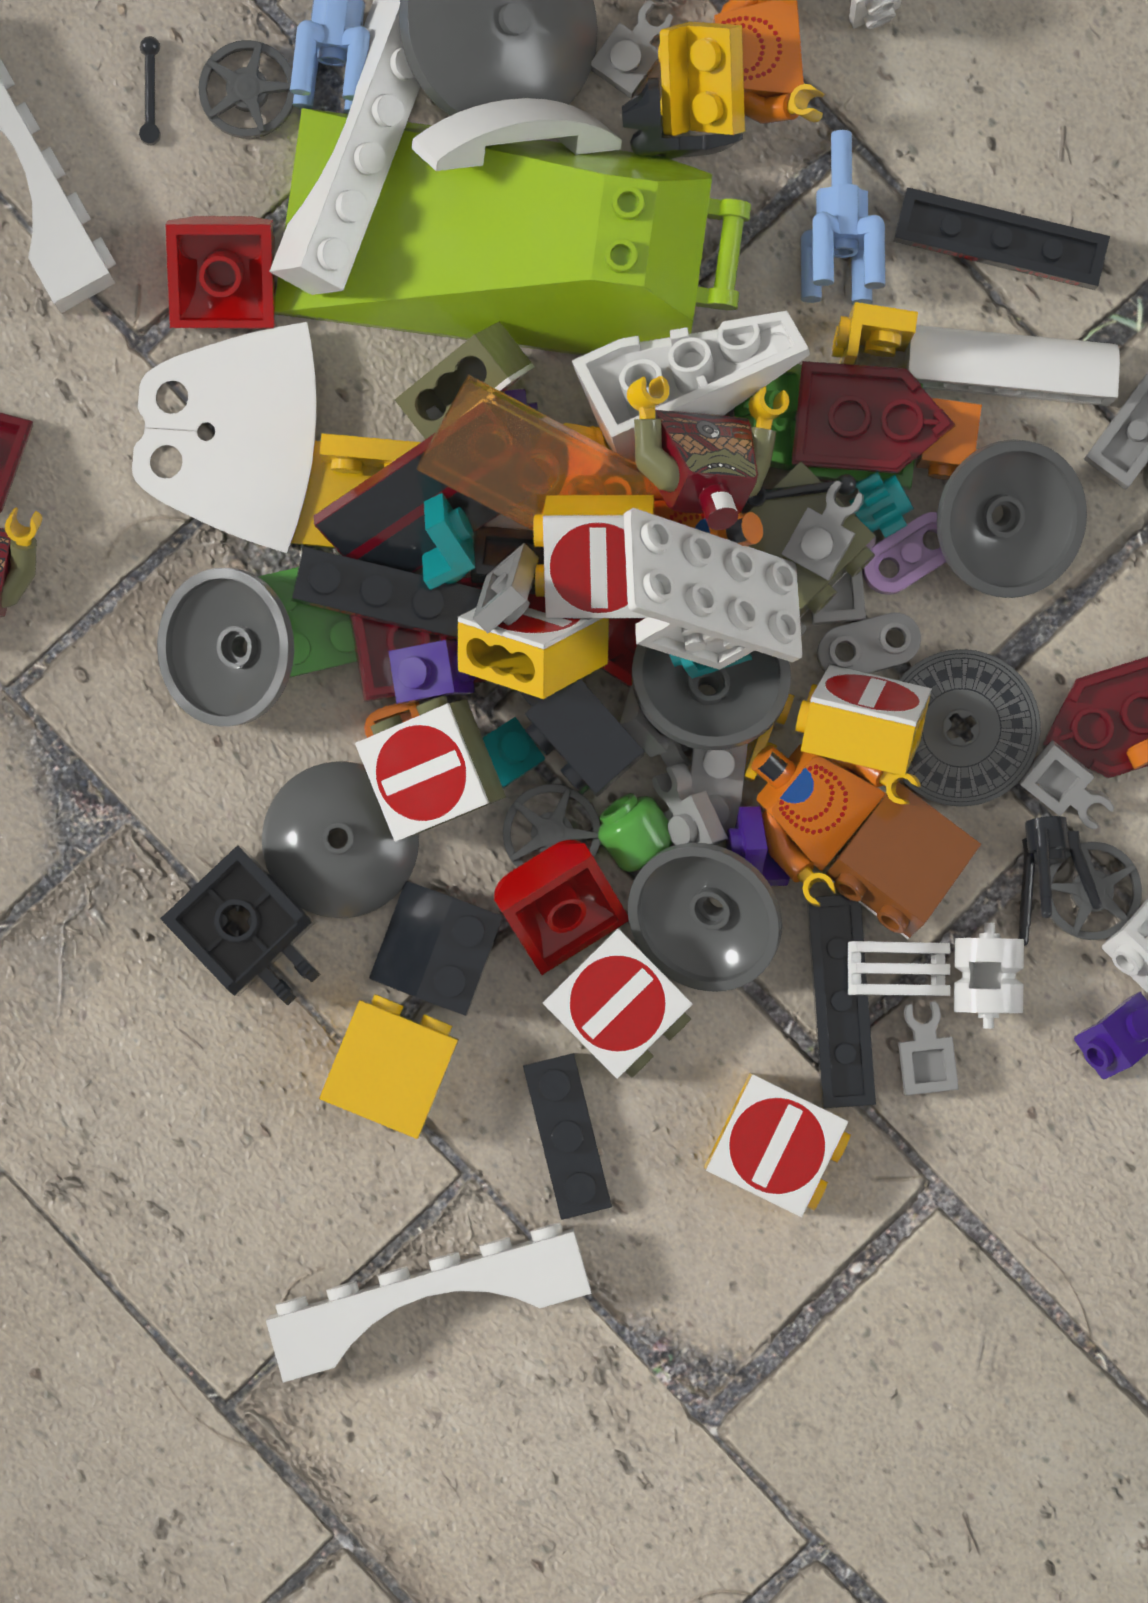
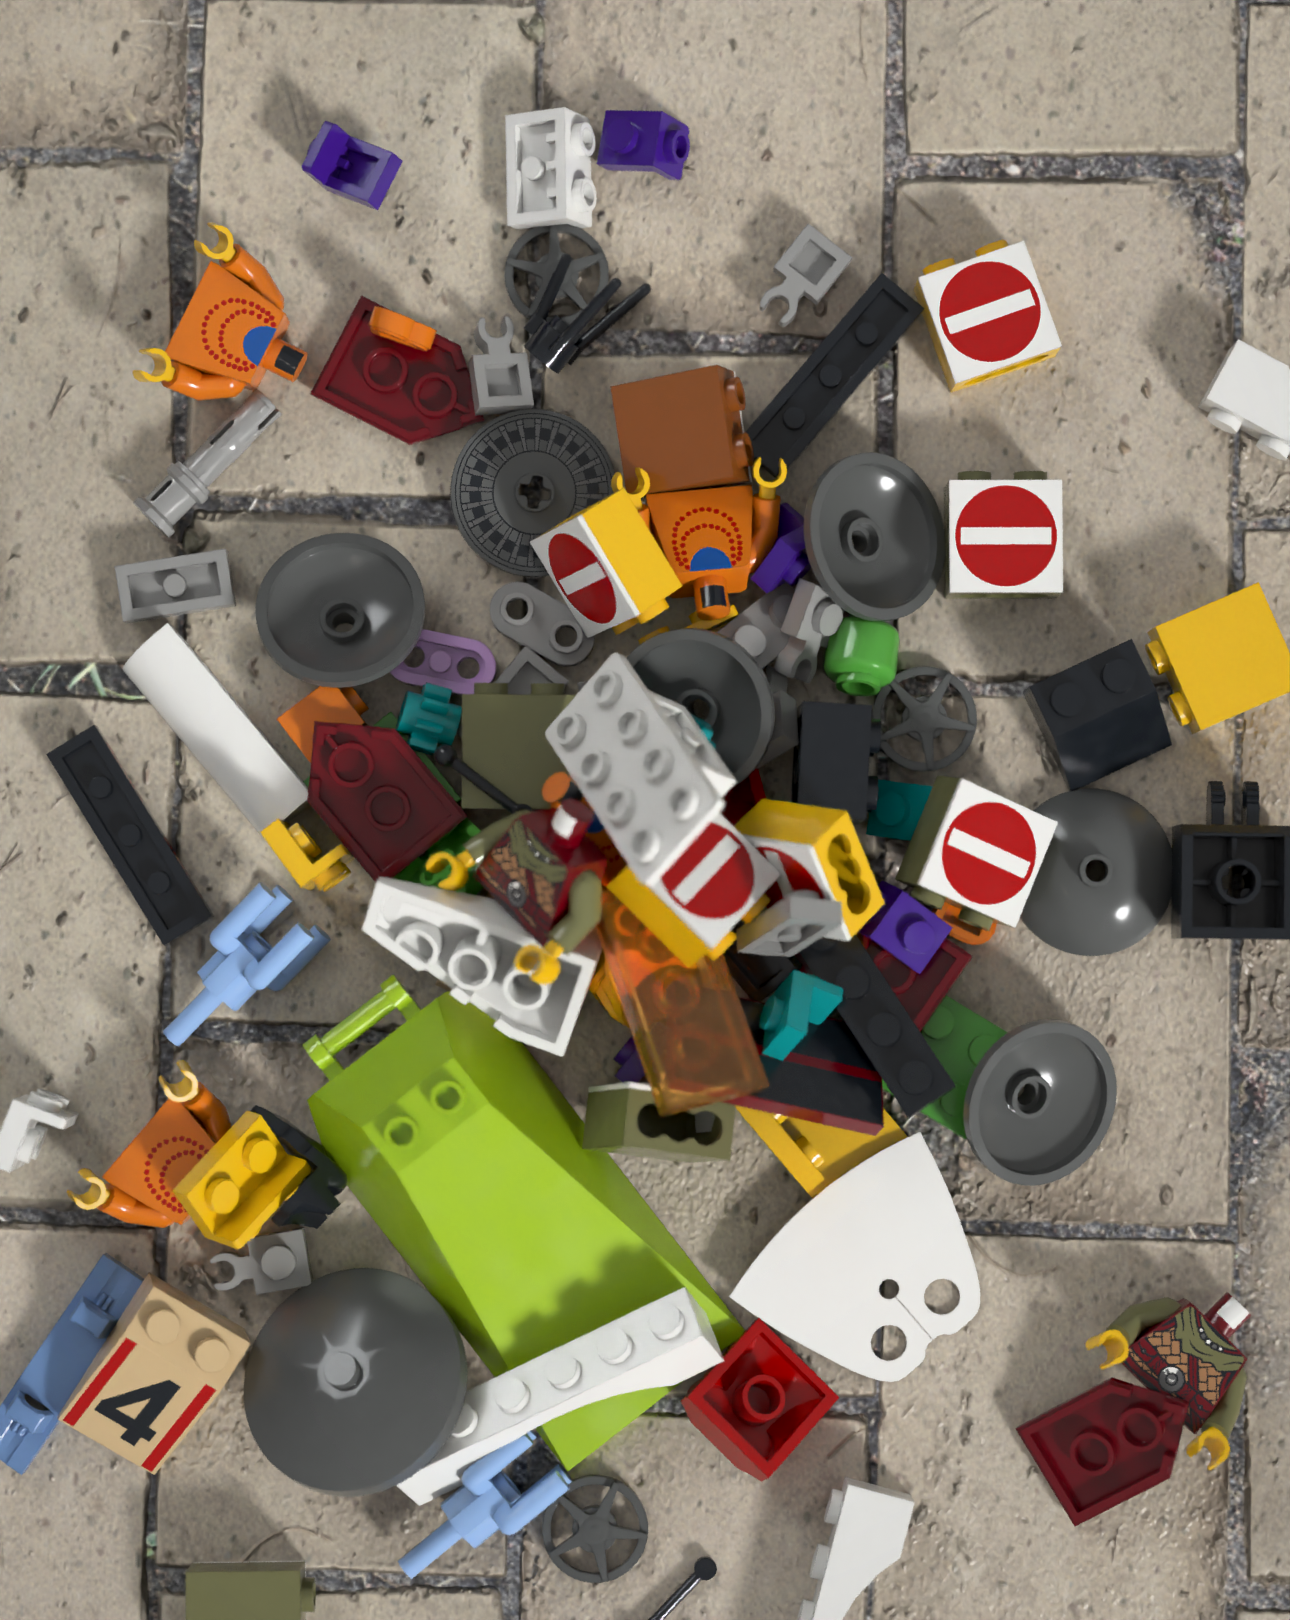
camera: 130 degrees left, 0 degrees up
white slope [412,98,622,171] -> none
red slope [494,840,629,975] -> none
black plate [523,1053,612,1220] -> none
light grey plate [782,481,864,581] -> none
white tile [848,941,950,996] -> none
white wheel [954,923,1024,1029] -> none

